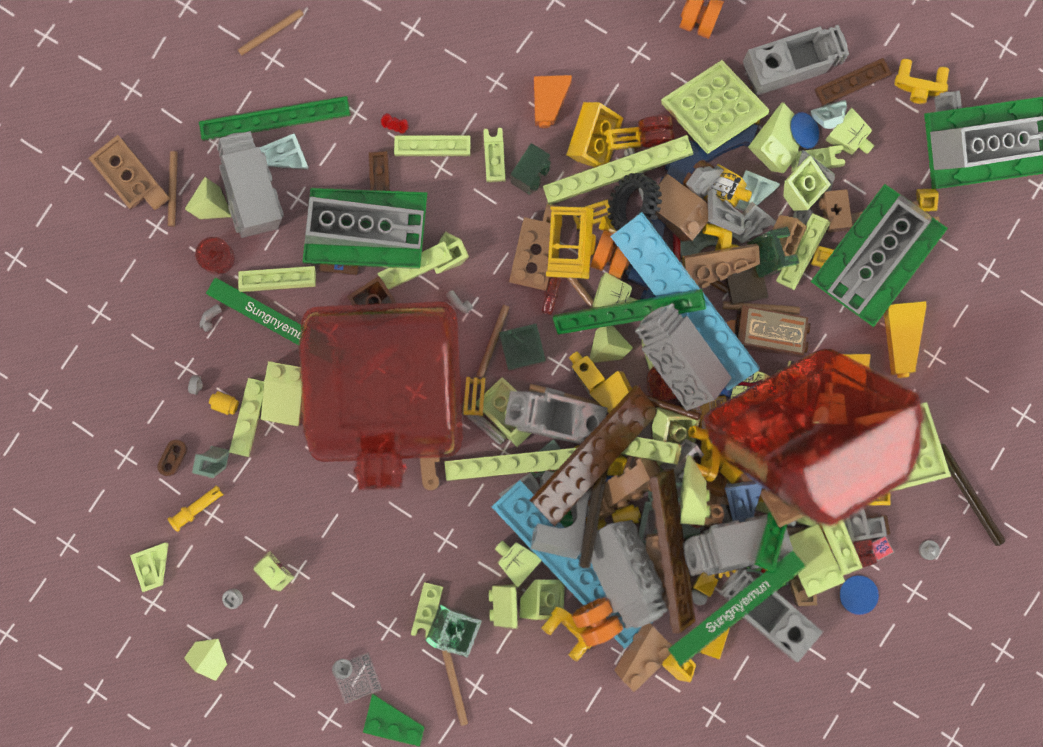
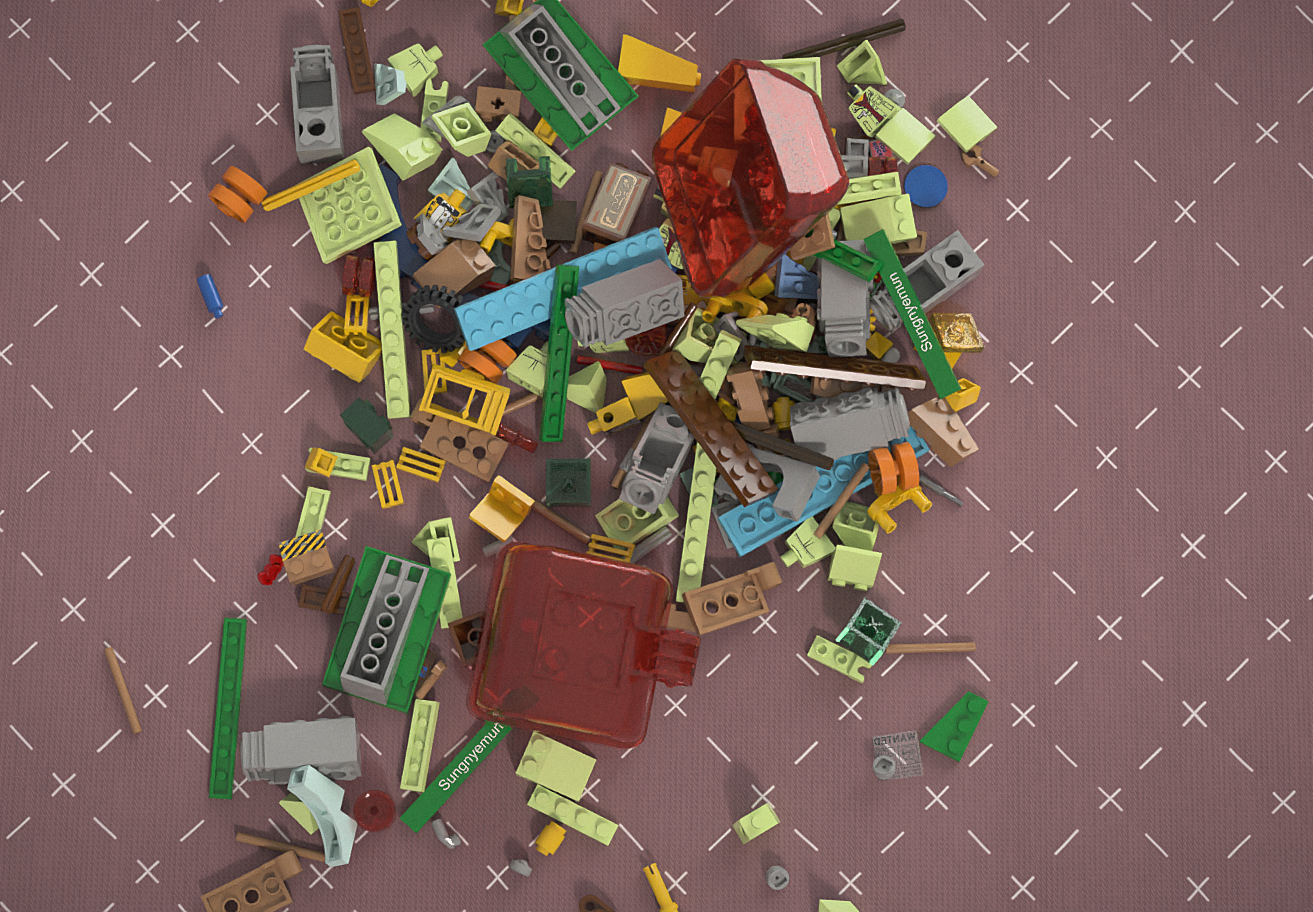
camera: 85 degrees left, 5 degrees down
sand green window [192,446,229,478] -> none
light aqua wing [260,134,309,169] -> none
orange slope [534,75,572,128] -> none
blue piece [791,112,819,149] -> none
none -> blue cylinder [196,274,224,319]
none -> yellow axle [261,160,360,211]
none -> medium nougat slope [279,529,335,586]
none -> light aqua arch [287,765,358,867]
none -> yellow slope [305,447,338,477]
none -> reddish brown axle [321,555,355,614]
none -> yellow tile [372,460,404,509]
none -> yellow tile [396,447,446,483]
none -> medium nougat bar [415,660,447,699]
none -> yellow bracket [469,475,535,542]
none -> red bar [577,355,643,375]
none -> medium nougat hinge [682,562,782,636]
none -> medium nougat bar [813,463,870,539]
none -> yellowish green slope [837,40,888,85]
none -> yellowish green torso [847,84,901,138]
none -> yellowish green slope [875,108,935,165]
none -> flat silver piece [919,474,963,507]
none -> clear yellow plate [930,313,985,353]
none -> yellowish green slope [937,96,997,153]
none -> medium nougat bar [961,145,999,177]

